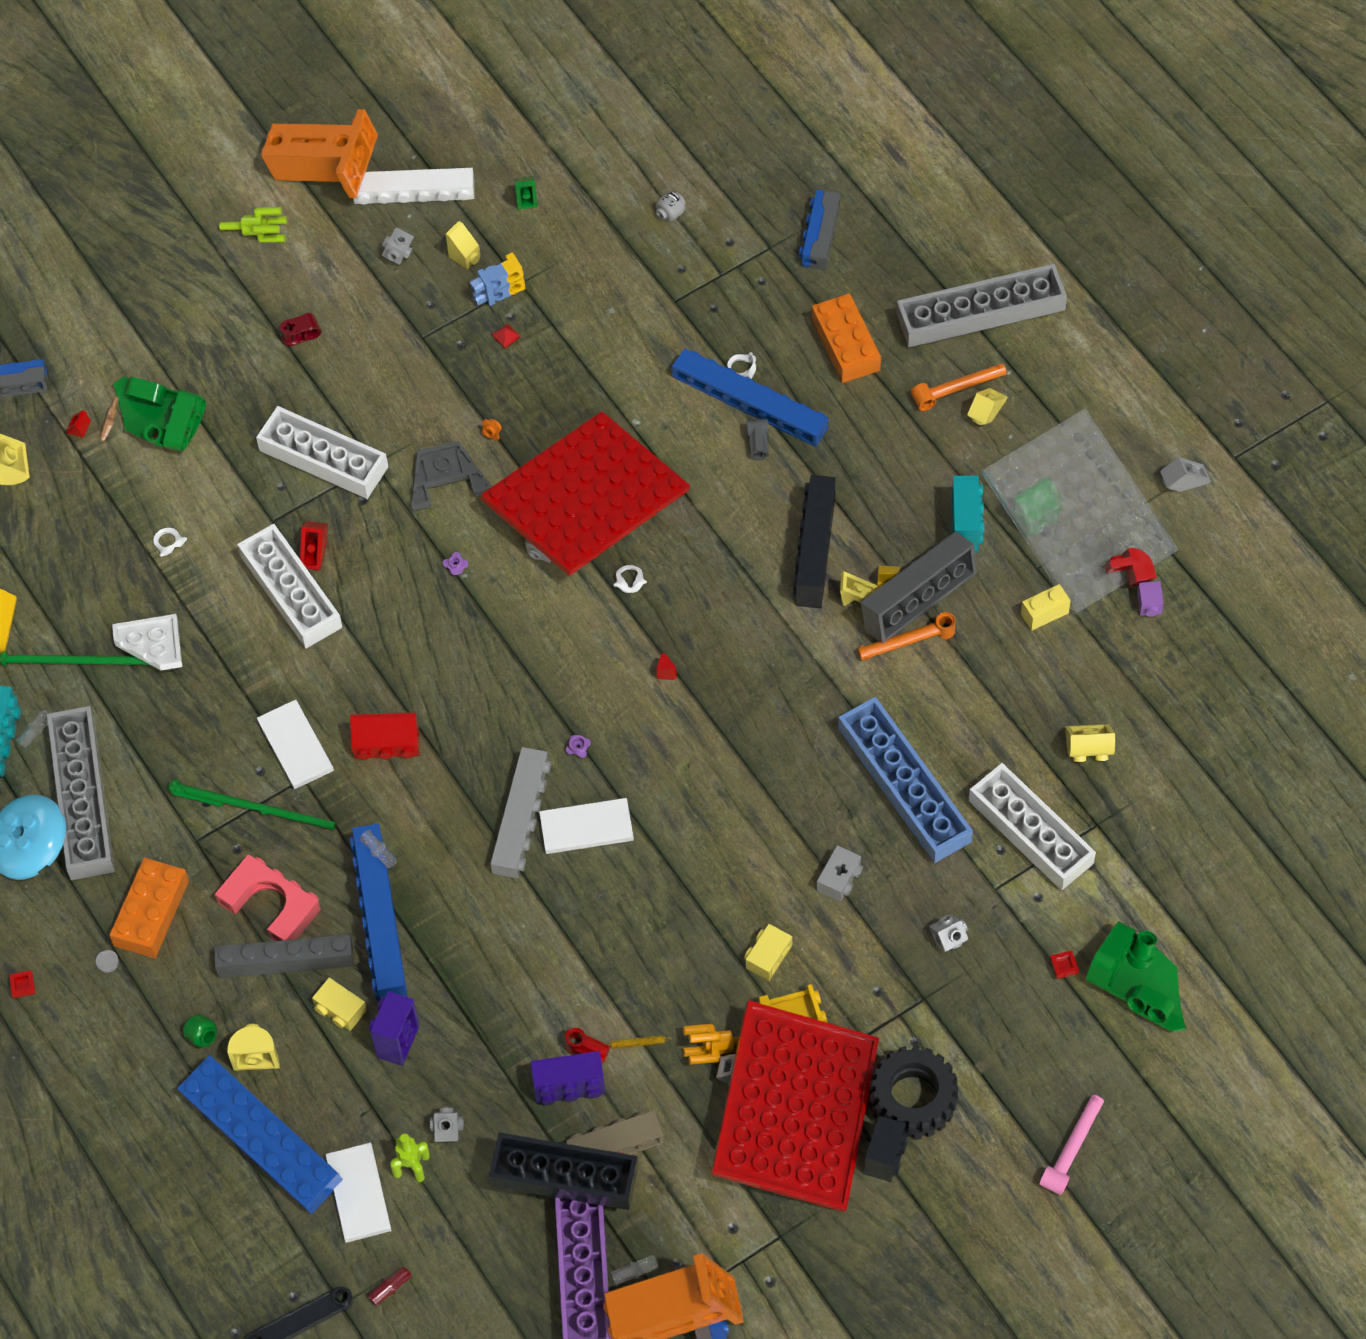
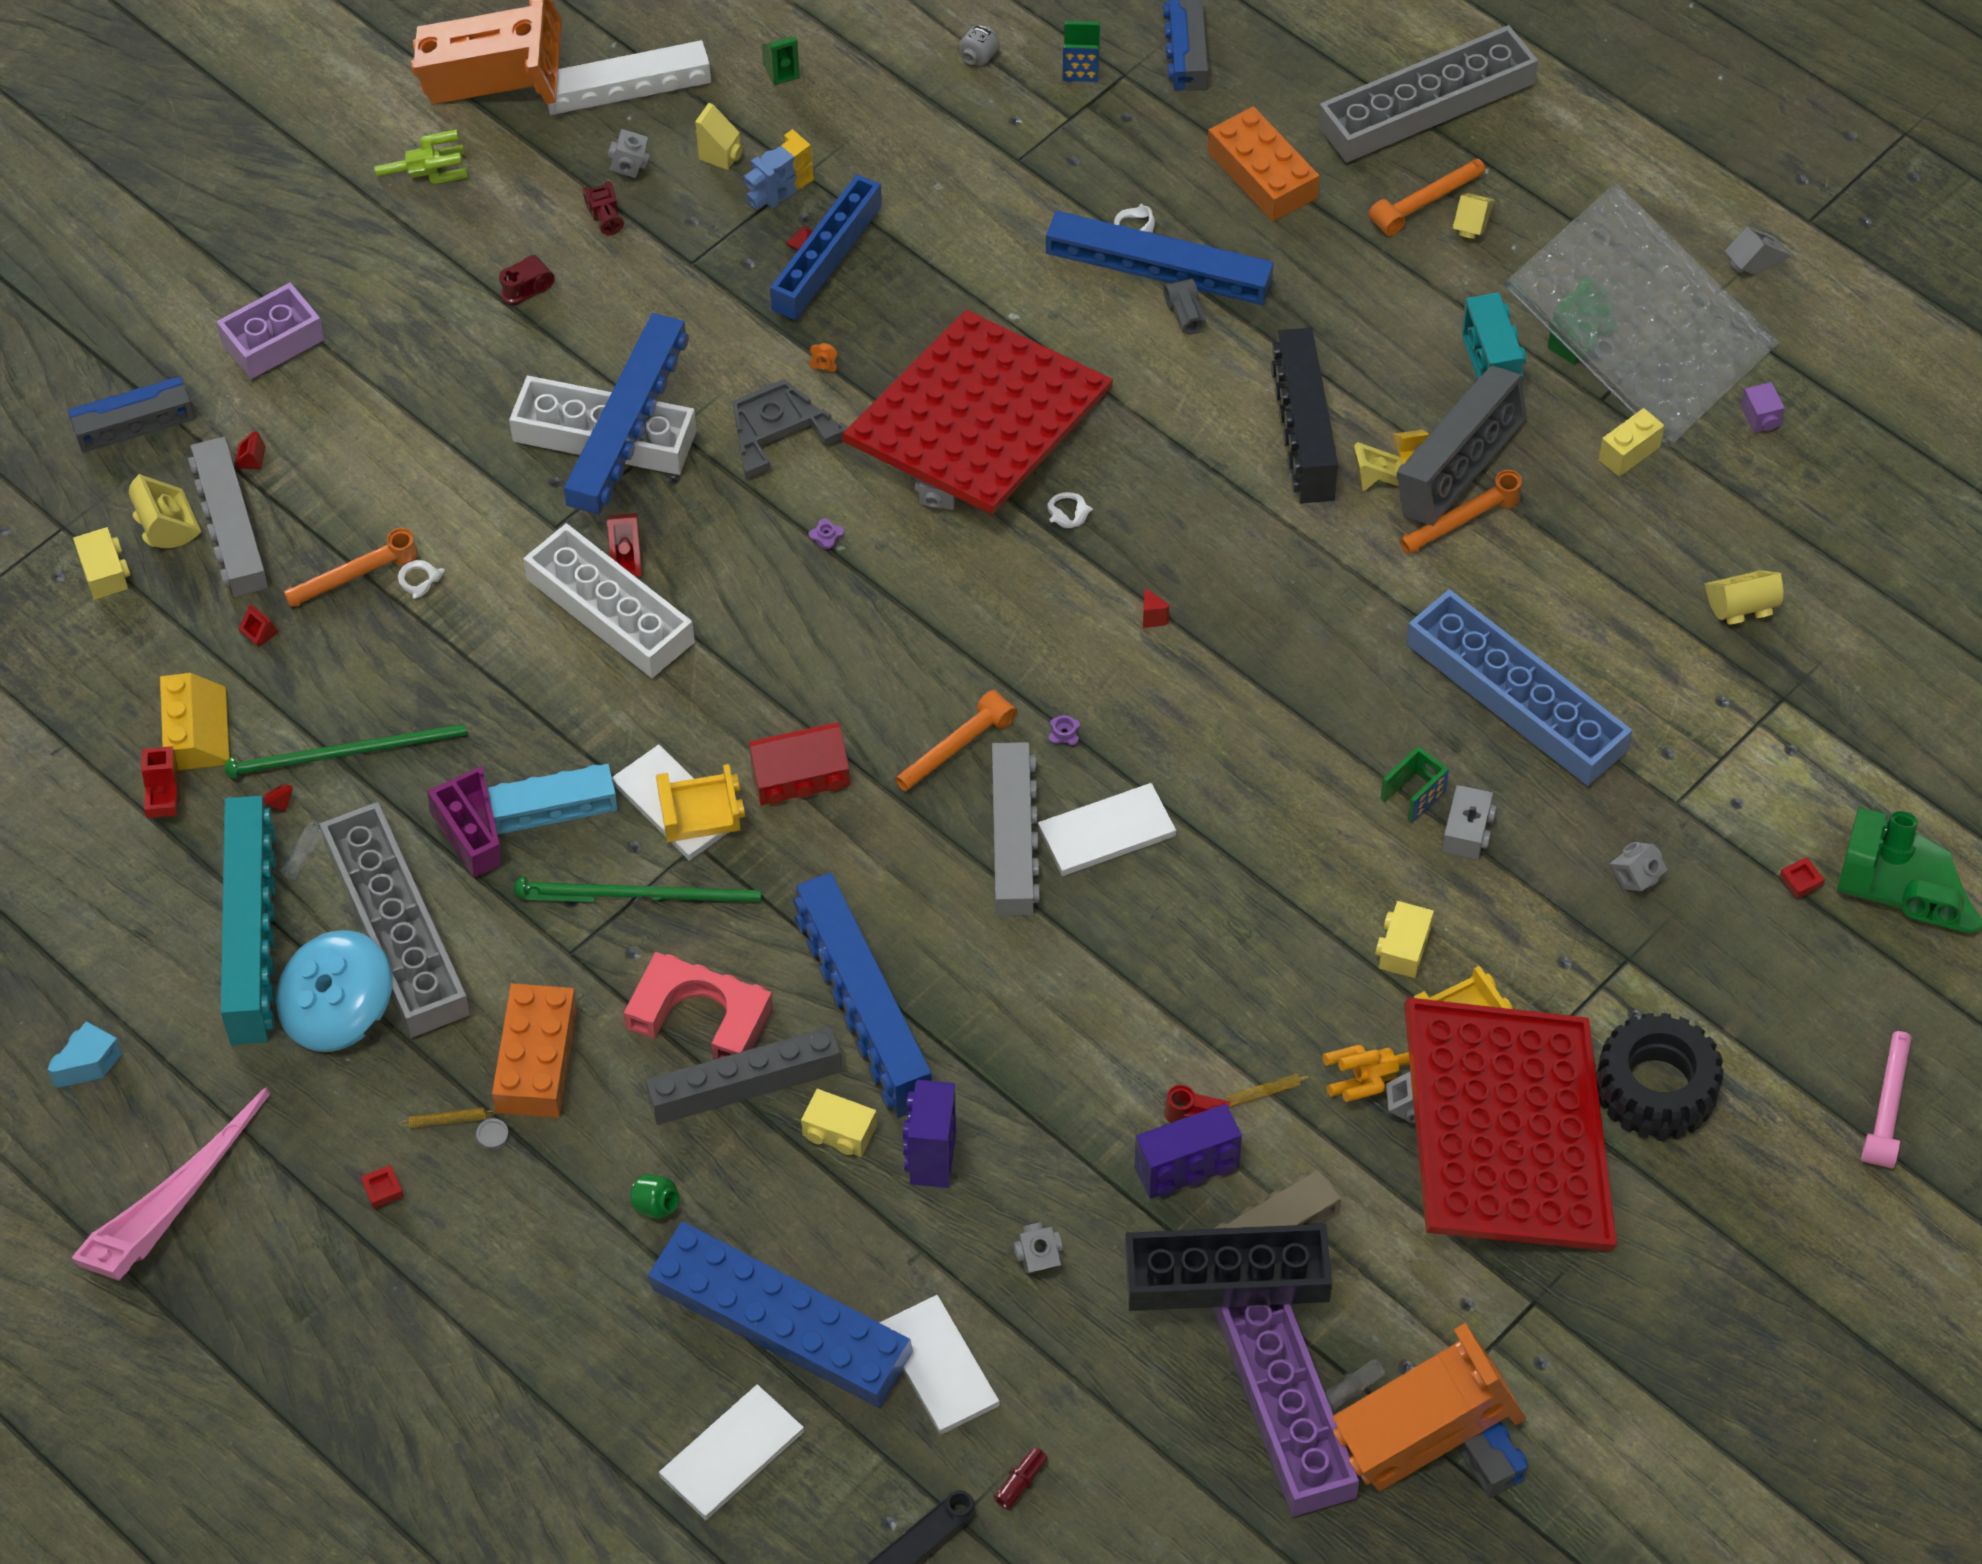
camera: 15 degrees left, 5 degrees down
medium nougat hand [100,397,119,442] -> none
white plate [112,614,182,670] -> none
green panel [113,376,206,452] -> none
light yellow brick [228,1024,280,1071] -> none
clear axle [360,830,397,868] -> none
lime plant [390,1134,430,1182] -> none
black brick [864,1116,909,1182] -> none
white brick [969,763,1096,891] -> none
red brick [1104,548,1157,586] -> none
none -> light grey brick [188,436,268,597]
none -> lavender brick [216,282,325,380]
none -> red slope [238,605,278,646]
none -> red slope [262,784,293,812]
none -> orange piece [283,528,418,608]
none -> yellow piece [399,1108,495,1129]
none -> magenta wedge [428,766,501,878]
none -> medium azure brick [487,764,618,835]
none -> blue brick [564,312,689,515]
none -> dark red connector [582,181,624,236]
none -> yellow panel [656,764,745,843]
none -> white tile [659,1384,804,1521]
none -> blue brick [770,174,882,320]
none -> orange piece [895,690,1017,792]
none -> piece [1063,21,1100,82]
none -> green piece [1380,746,1449,823]

